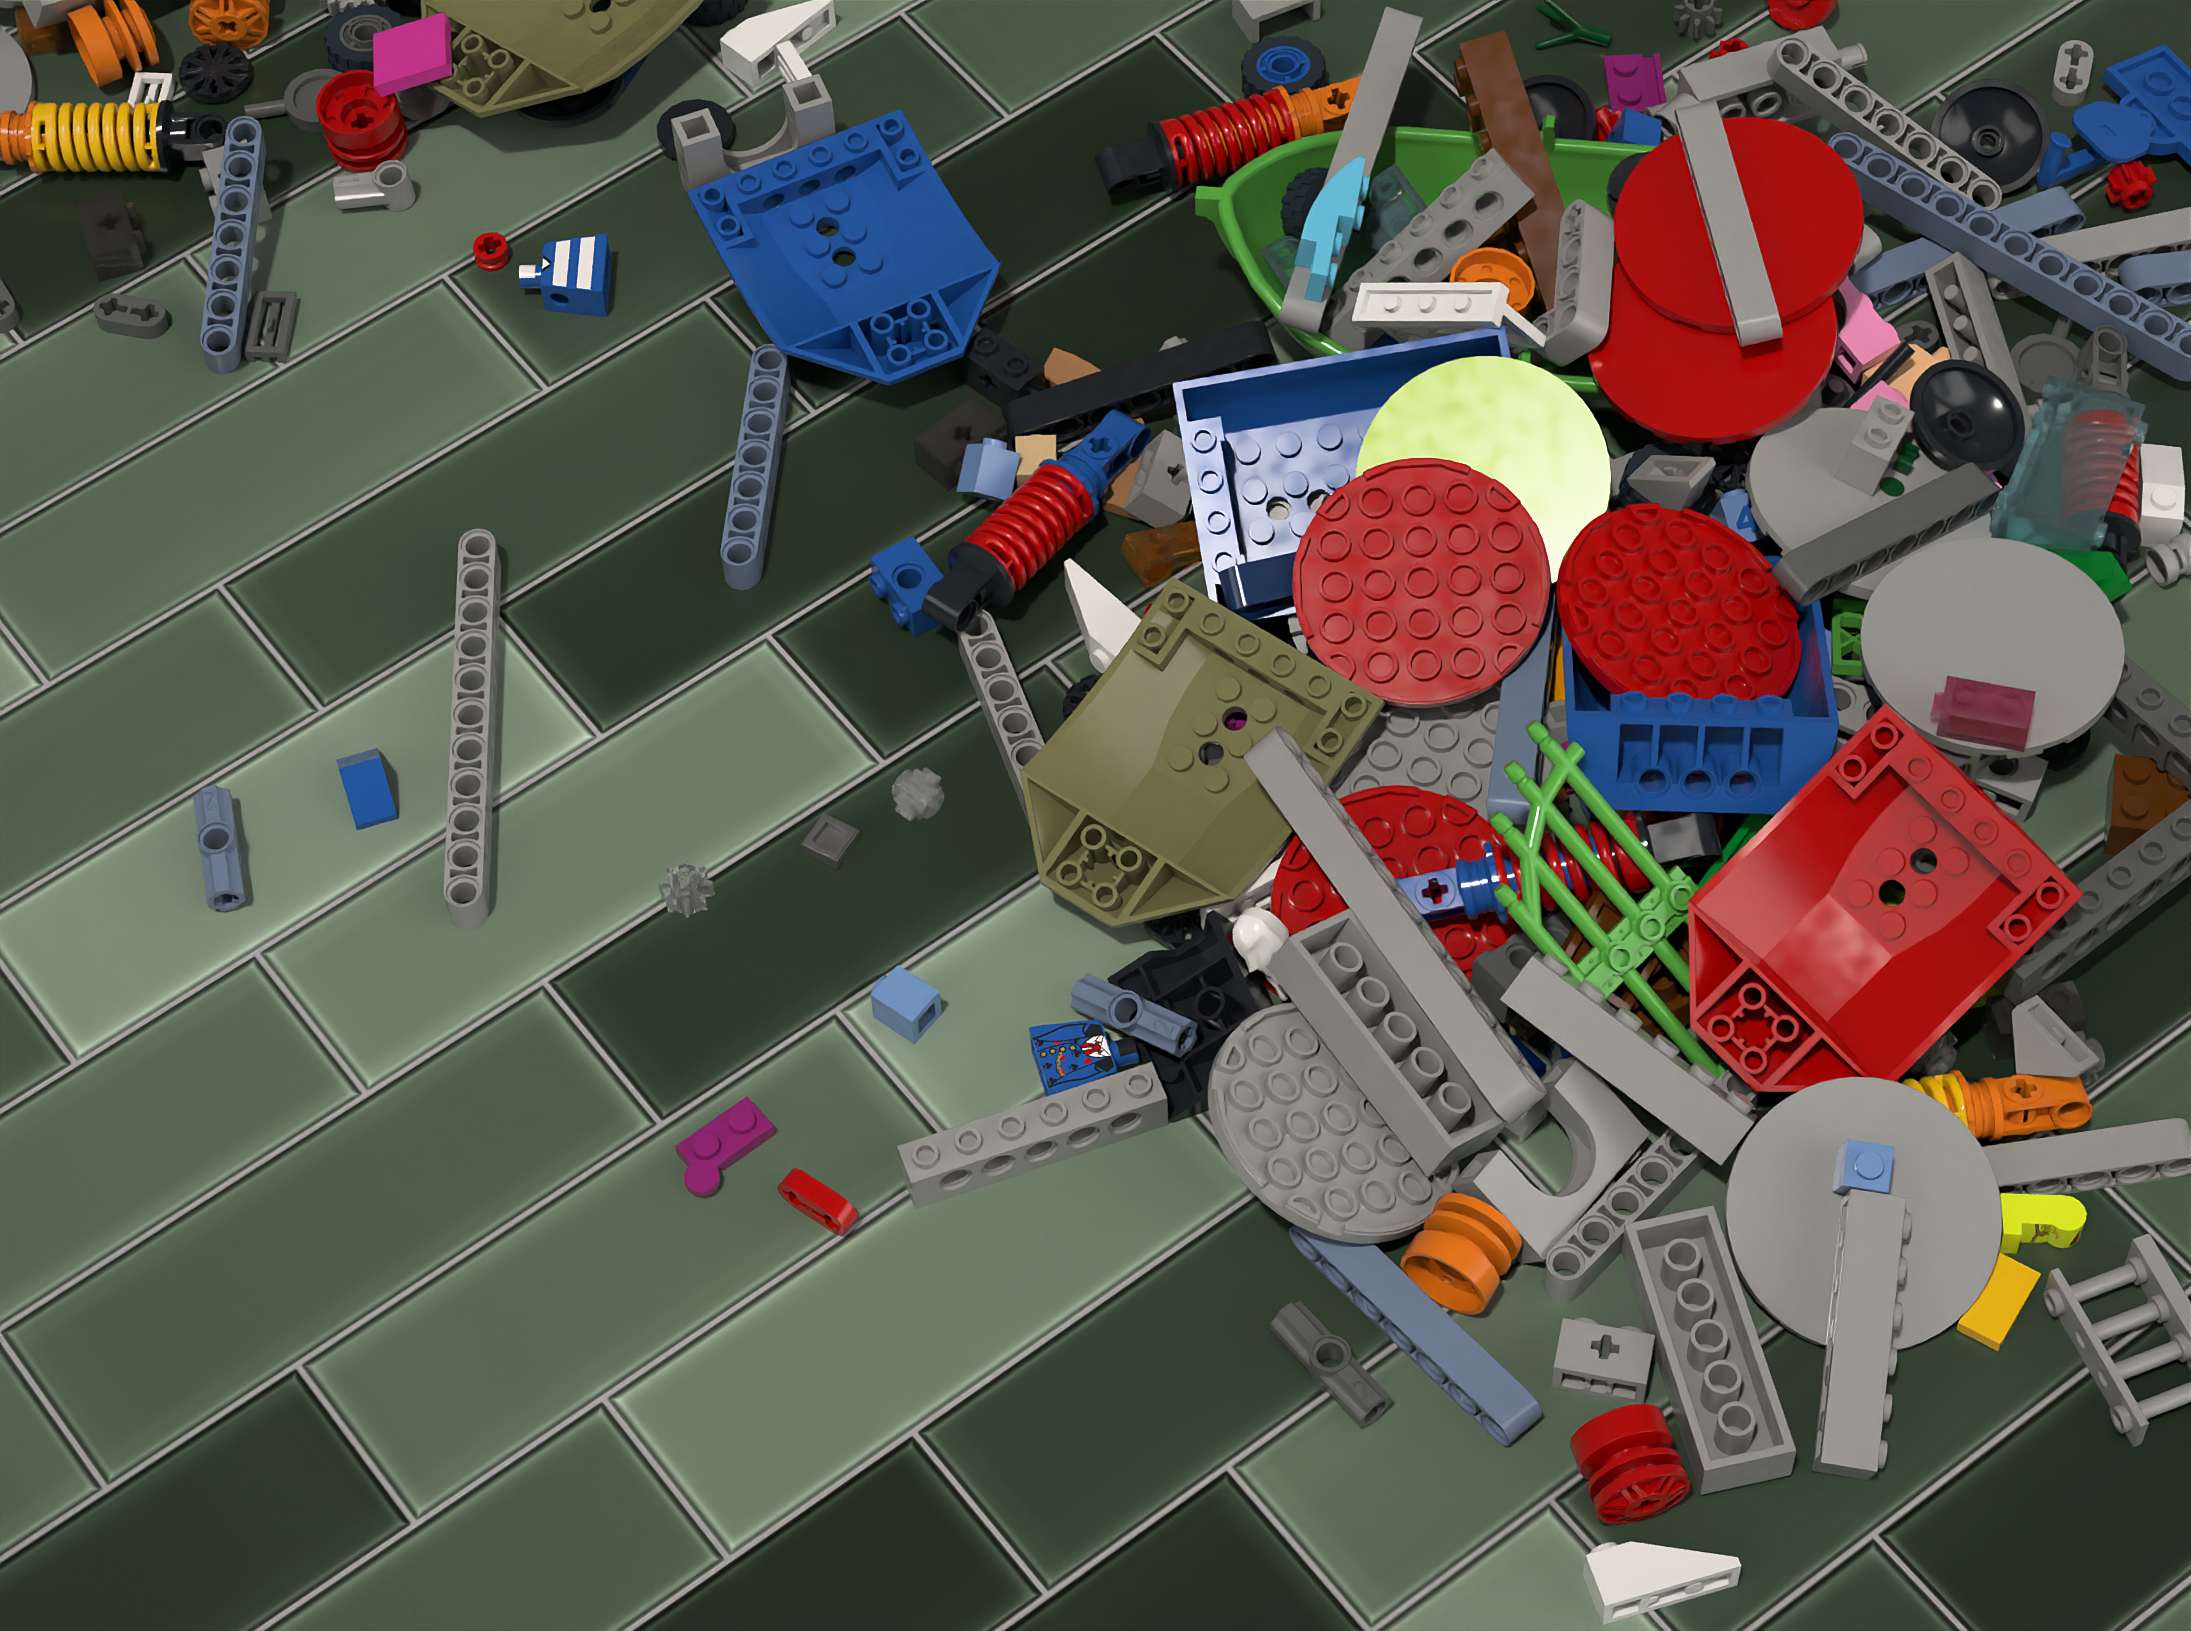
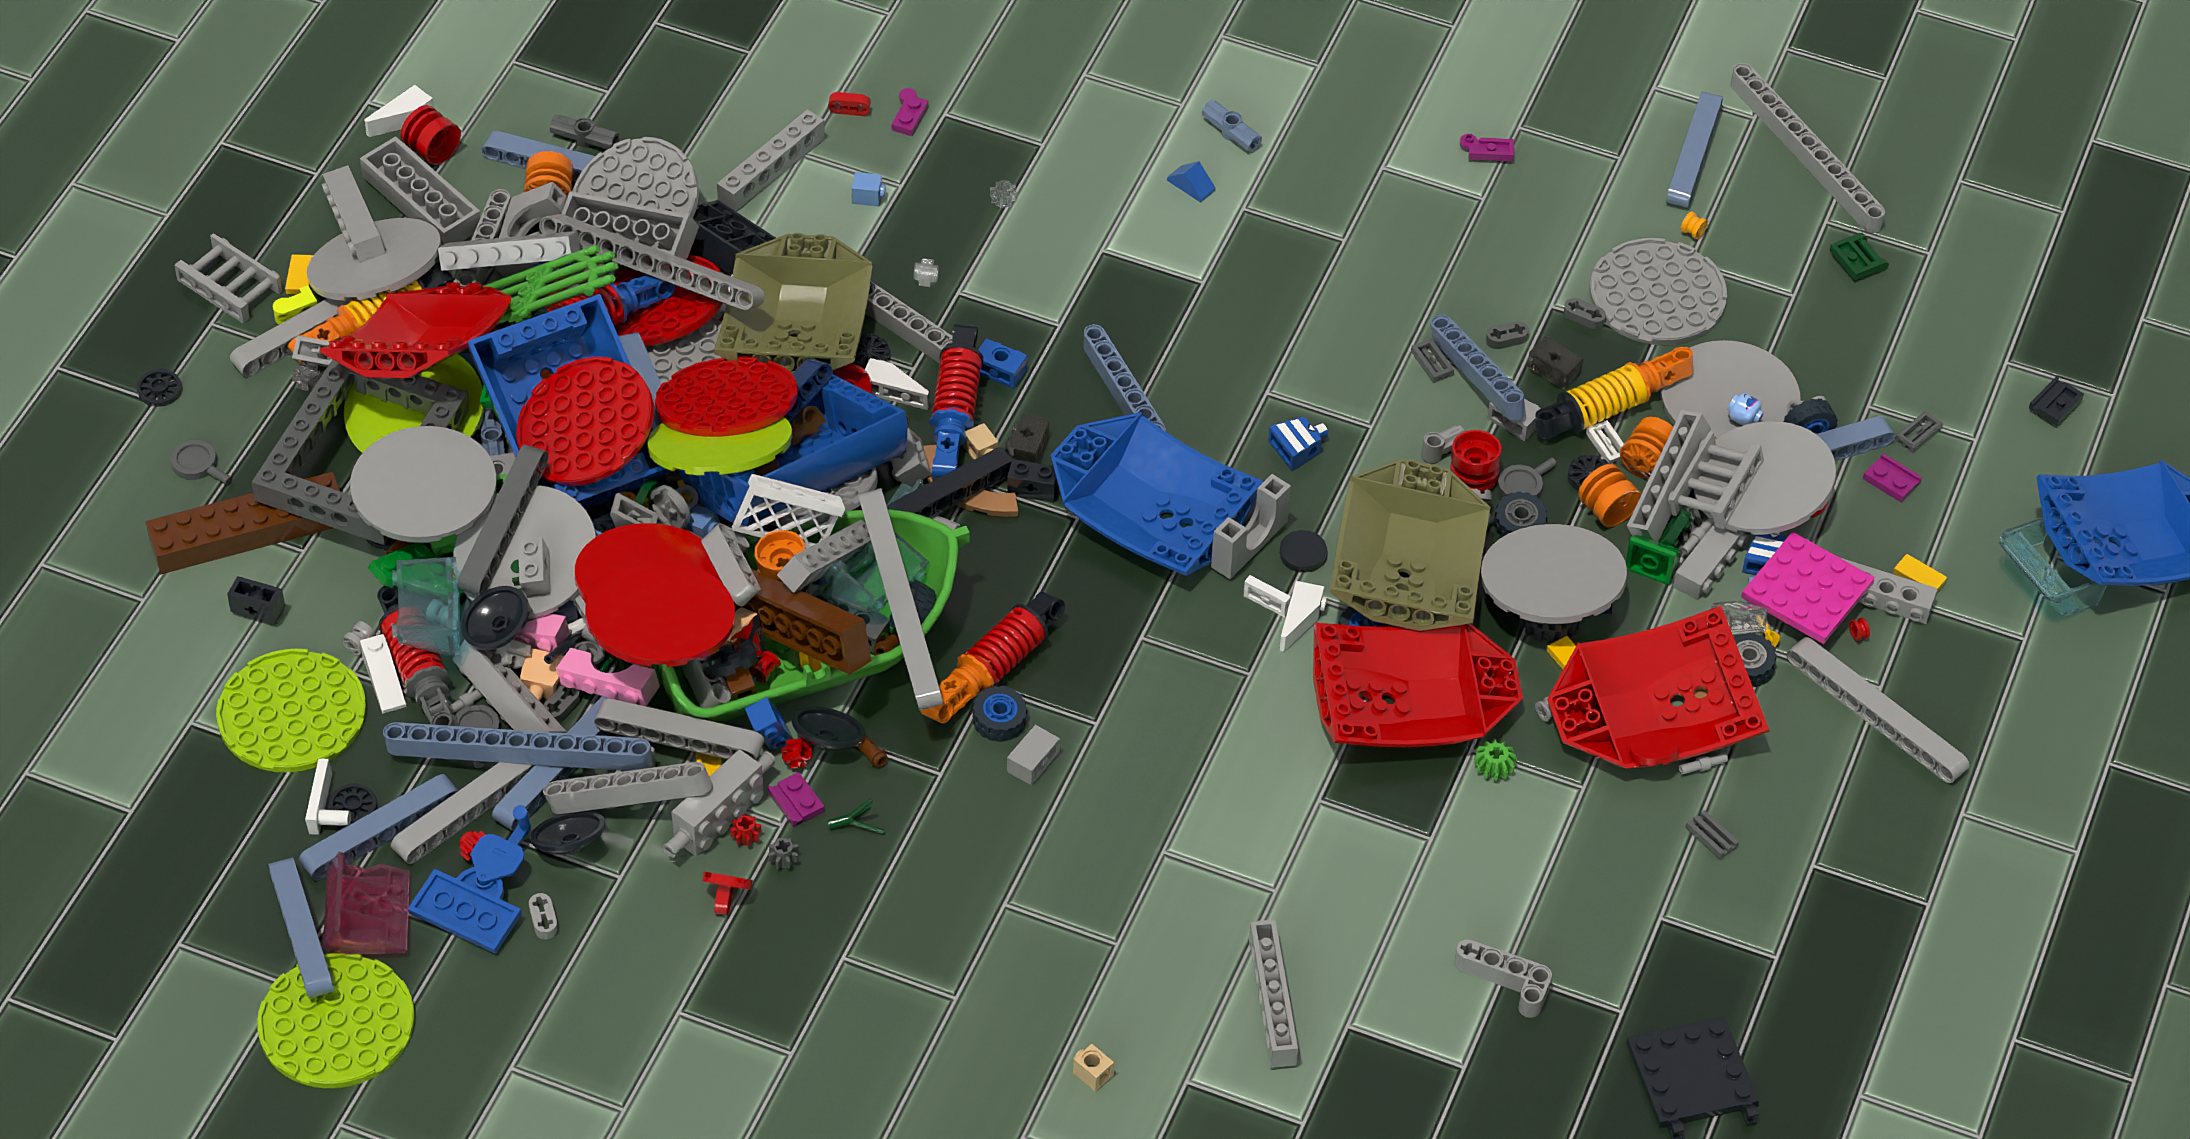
camera: 145 degrees right, 5 degrees down
dark pink tile [373,12,452,97] -> none
light grey beam [443,528,501,930] -> none
red bush [473,232,510,272] -> none
flat silver tile [801,813,861,869] -> none
medium blue brick [956,438,1020,502] -> none
blue torso [1029,1020,1139,1097] -> none
sand blue piece [1070,973,1198,1058] -> none
white piece [1233,907,1289,1001] -> none
medium azure slope [1294,157,1370,303] -> none
light grey brick [1551,1318,1655,1404] -> none
light grey beam [1675,100,1783,347] -> none
medium blue brick [1832,1139,1894,1195] -> none
clear pink brick [1930,676,2036,752] -> none

